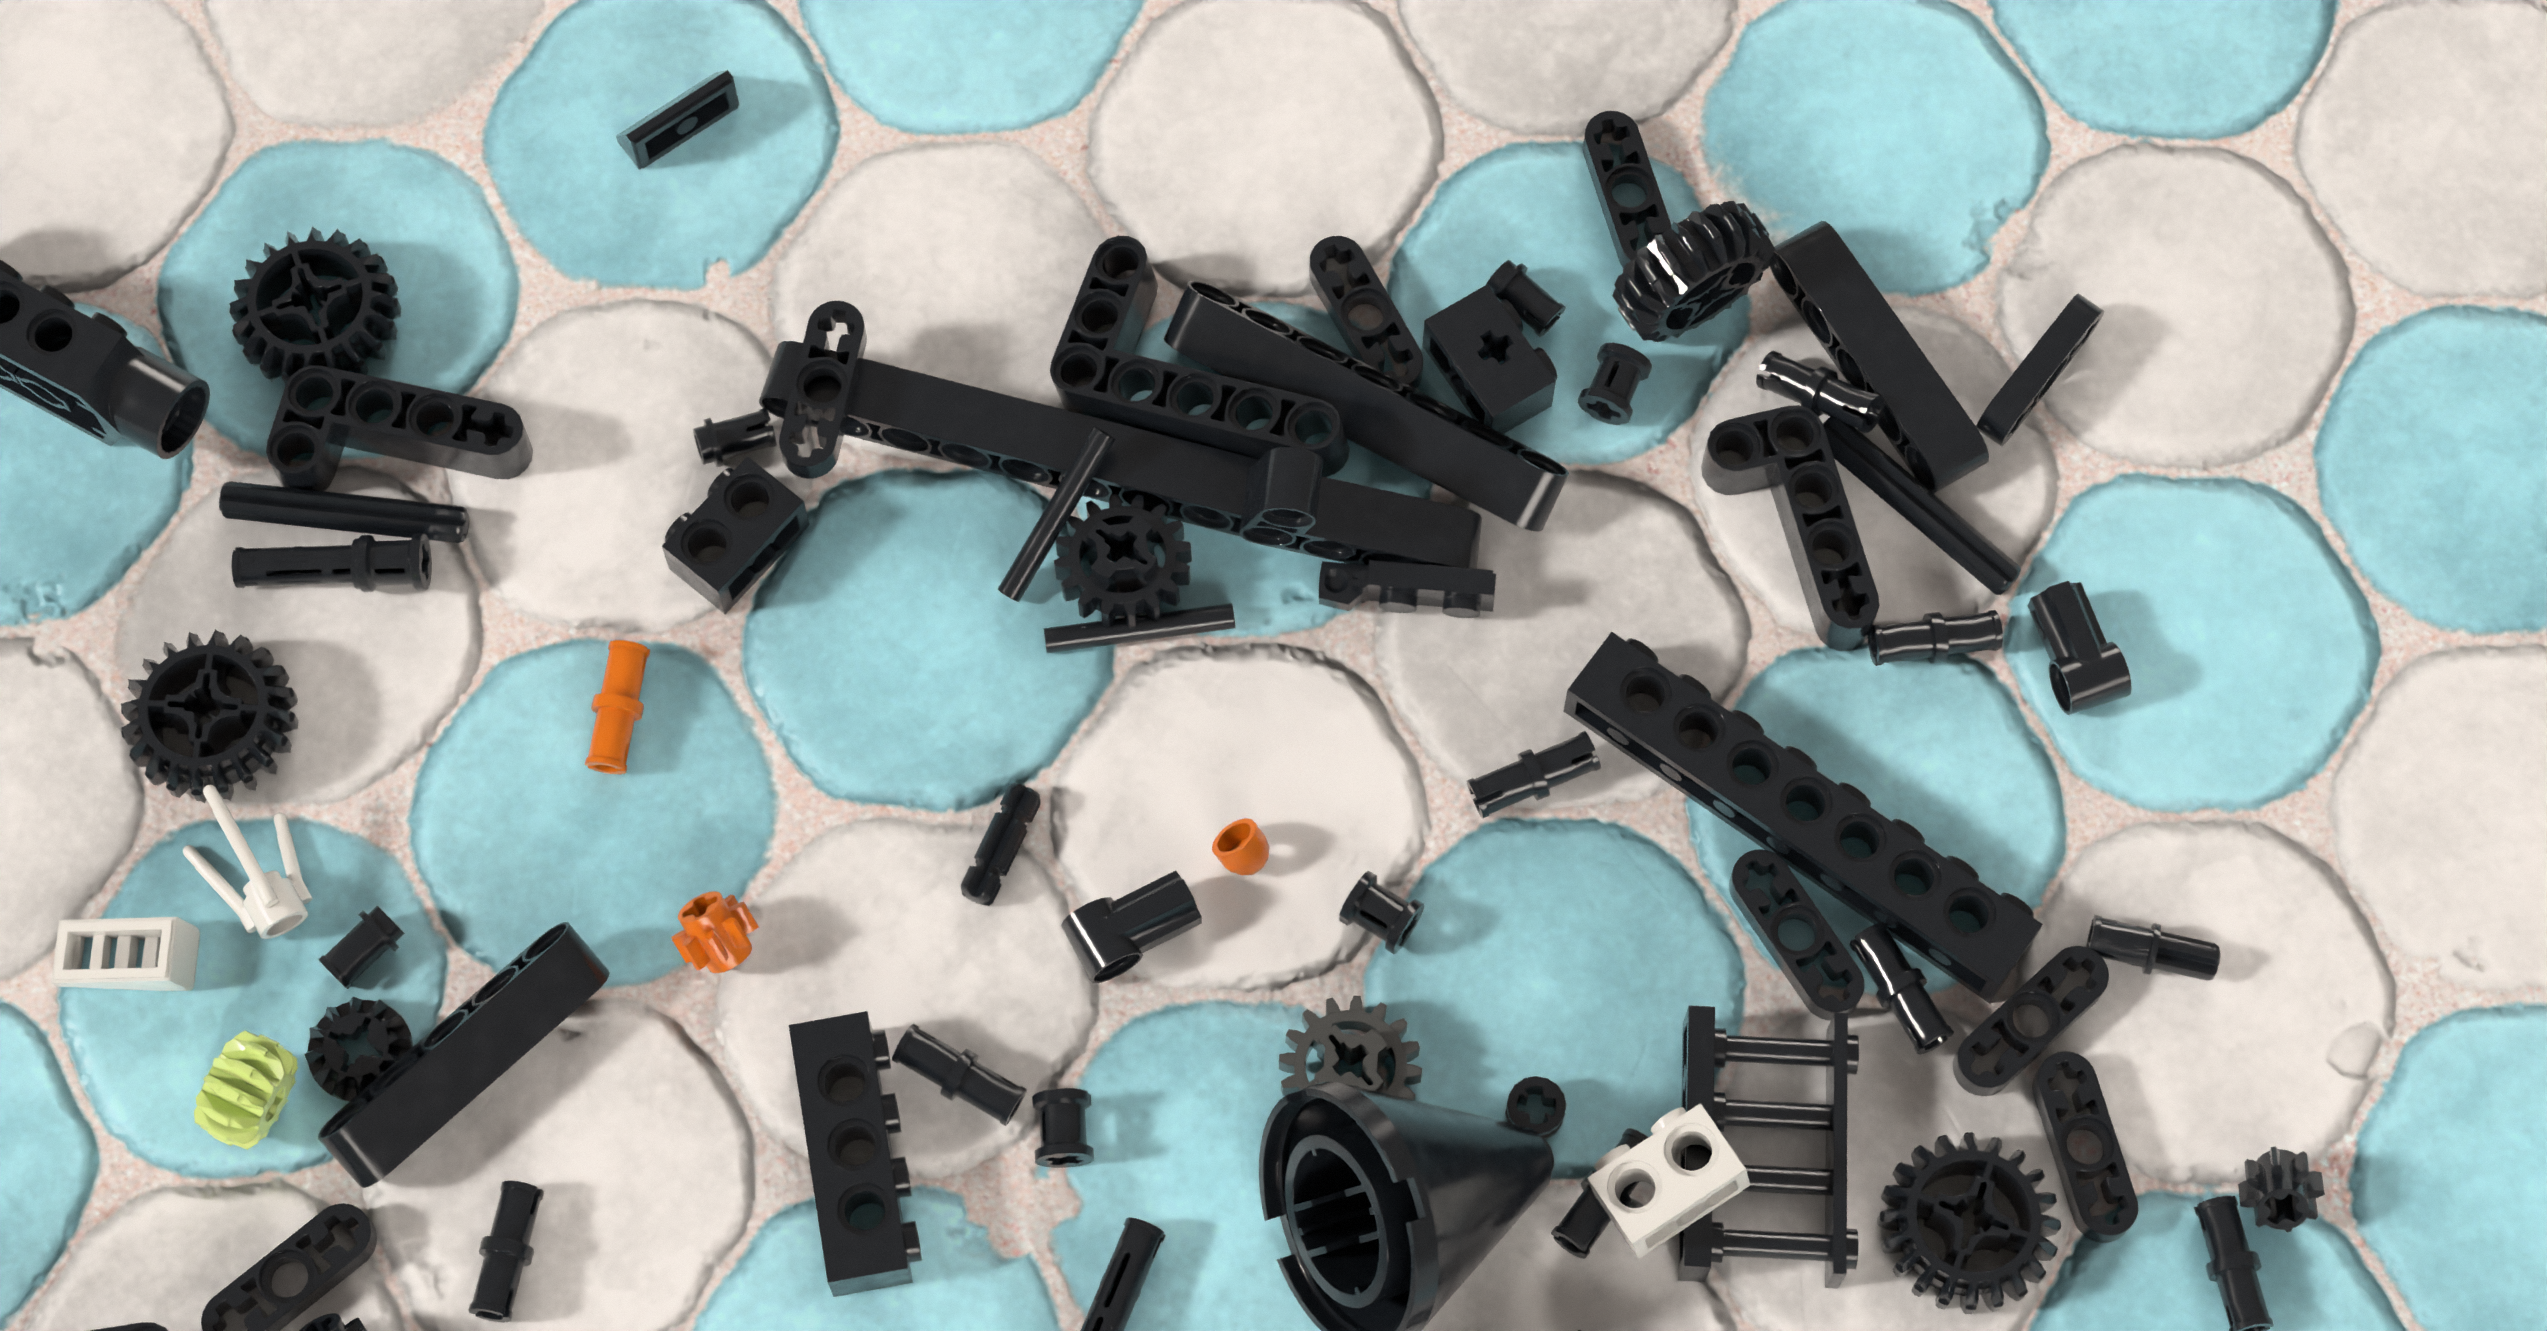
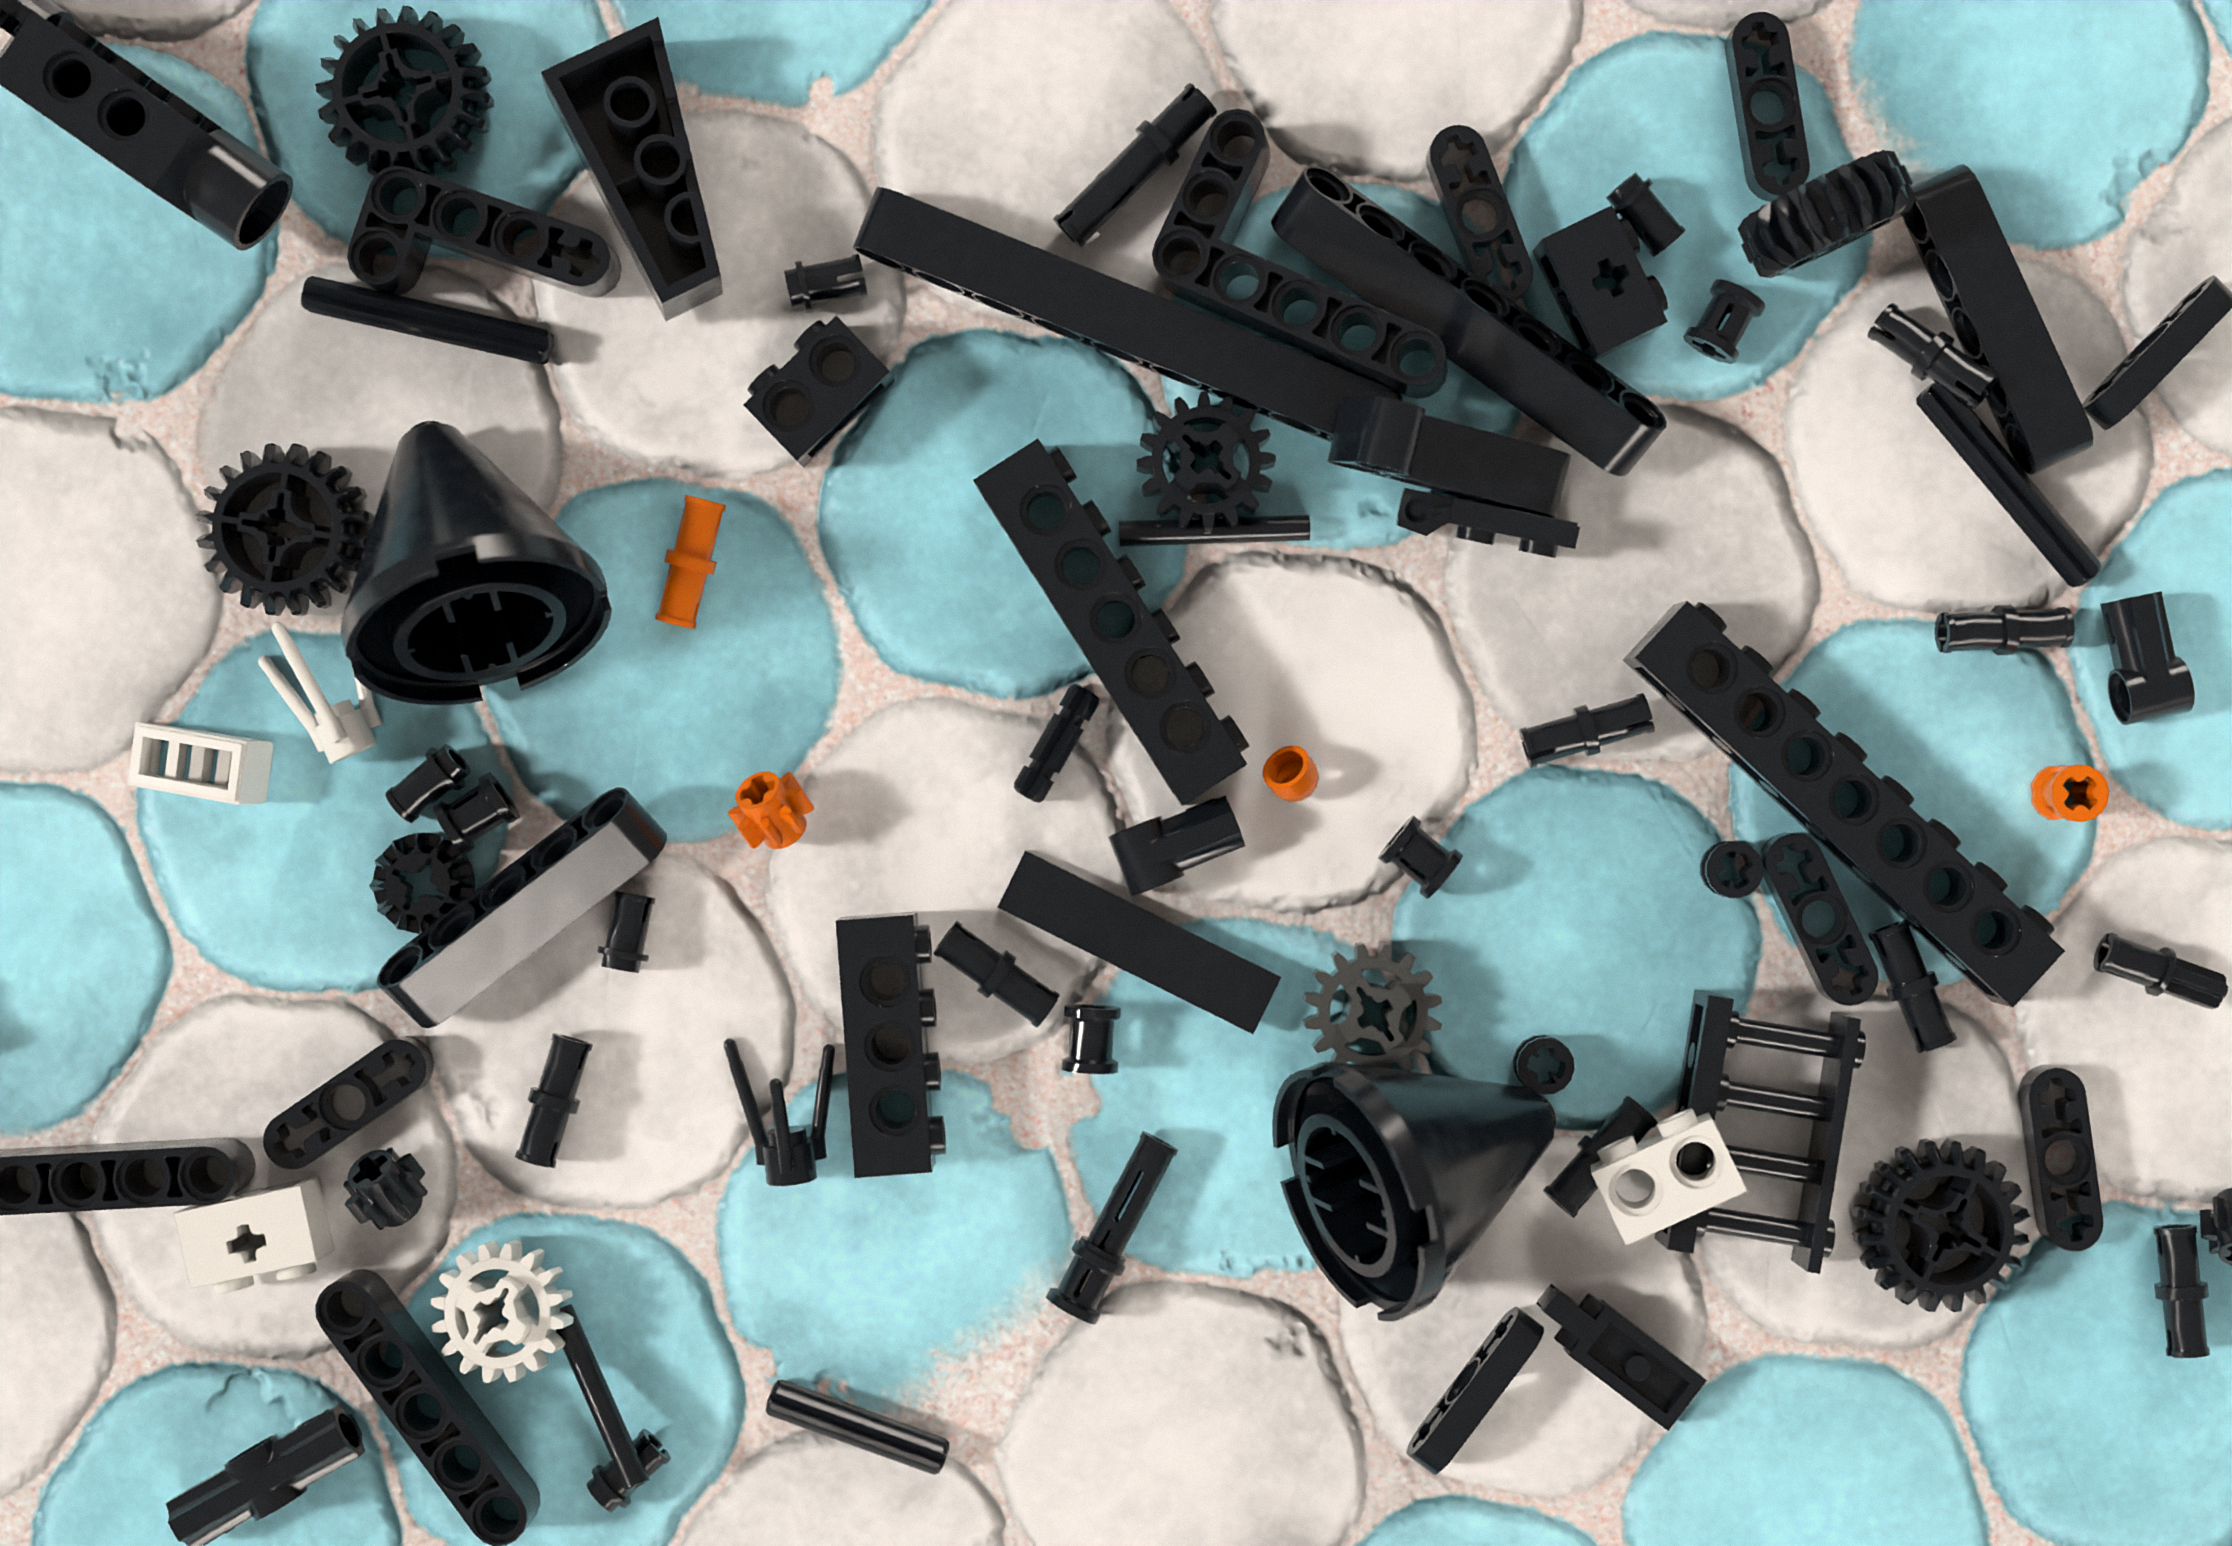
camera: 10 degrees right, 20 degrees up
yellowish green gear [194,1030,298,1150] -> none
black pin [231,533,432,592] -> none
black beam [779,301,867,479] -> none
black piece [998,426,1116,602] -> none
black beam [1701,405,1880,651] -> none
black beam [1953,946,2109,1096] -> none
none -> black cone [341,421,612,705]
none -> black bush [433,772,520,854]
none -> black wedge [541,17,723,321]
none -> black pin [597,891,656,973]
none -> black plant [723,1038,835,1186]
none -> black brick [973,439,1250,806]
none -> black piece [998,851,1281,1034]
none -> black pin [1053,83,1217,249]
none -> black bush [1700,841,1763,898]
none -> orange bush [2030,764,2109,822]

